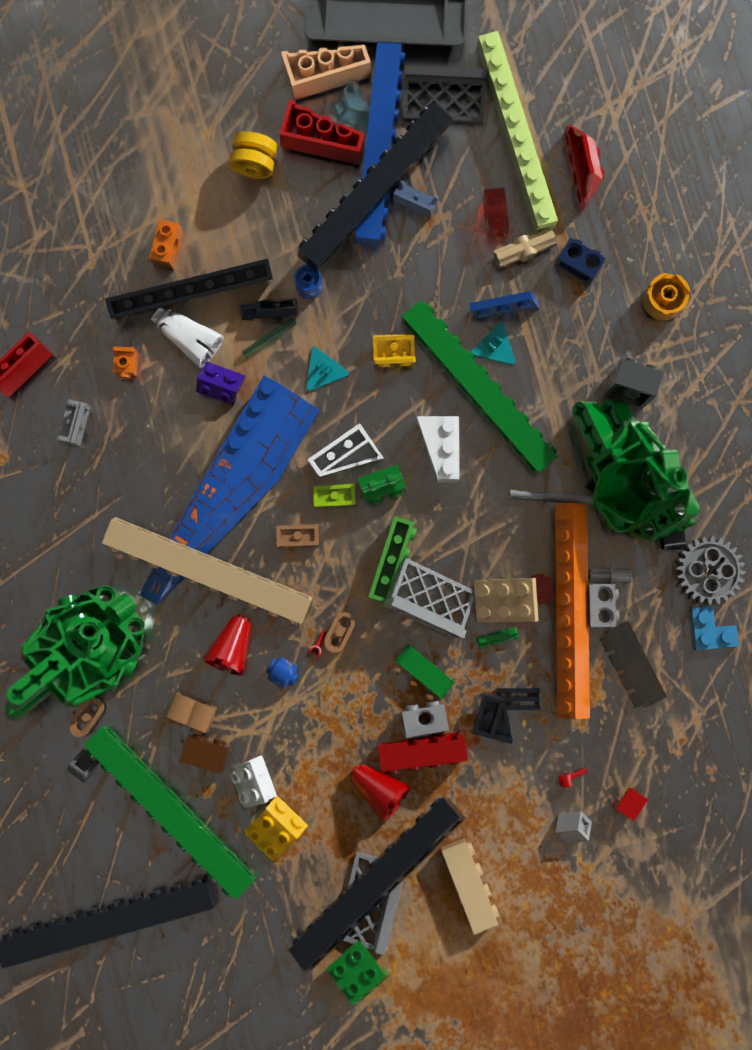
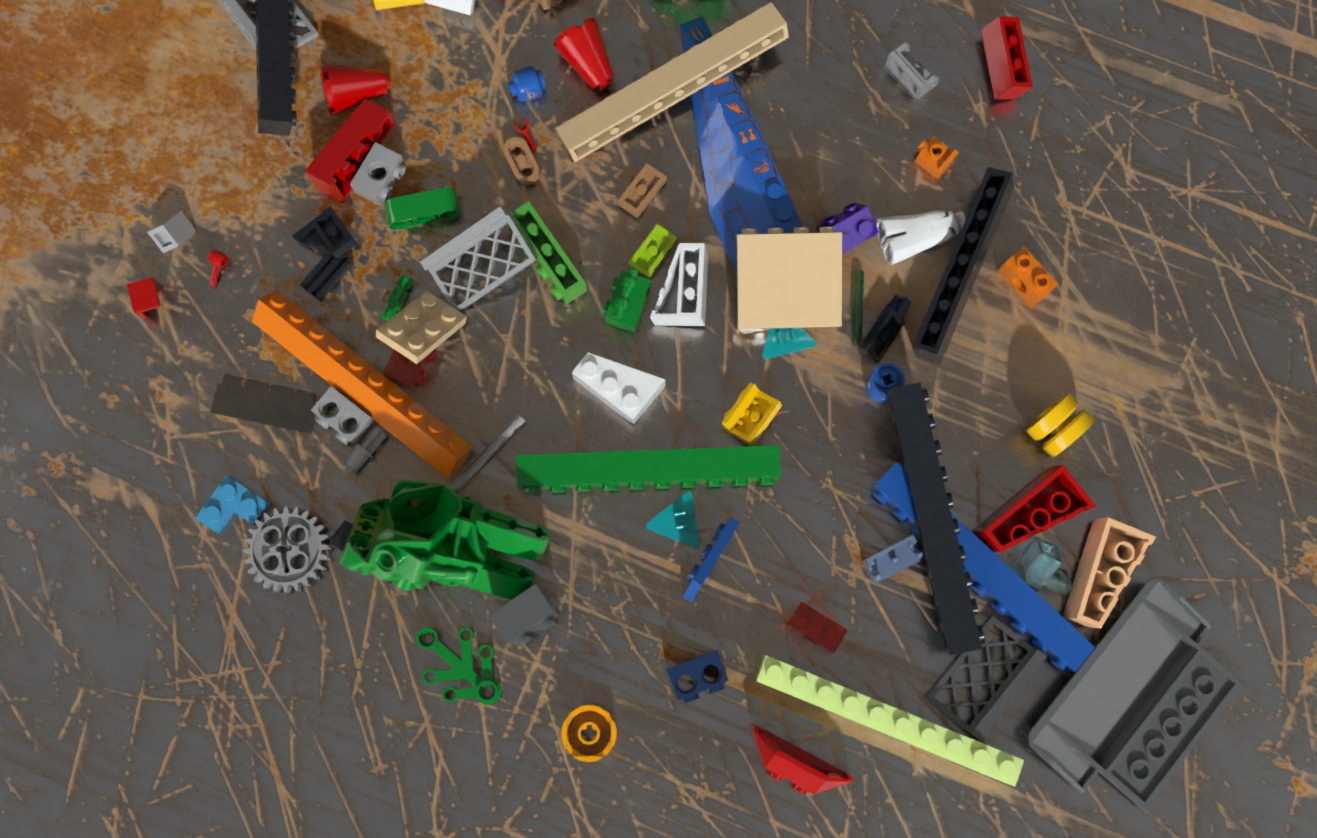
camera: 125 degrees right, 5 degrees down
tan brick [441,838,500,935] -> none
tan piece [493,228,557,268] -> none
none -> green plant [416,627,502,705]
none -> tan panel [736,227,842,329]

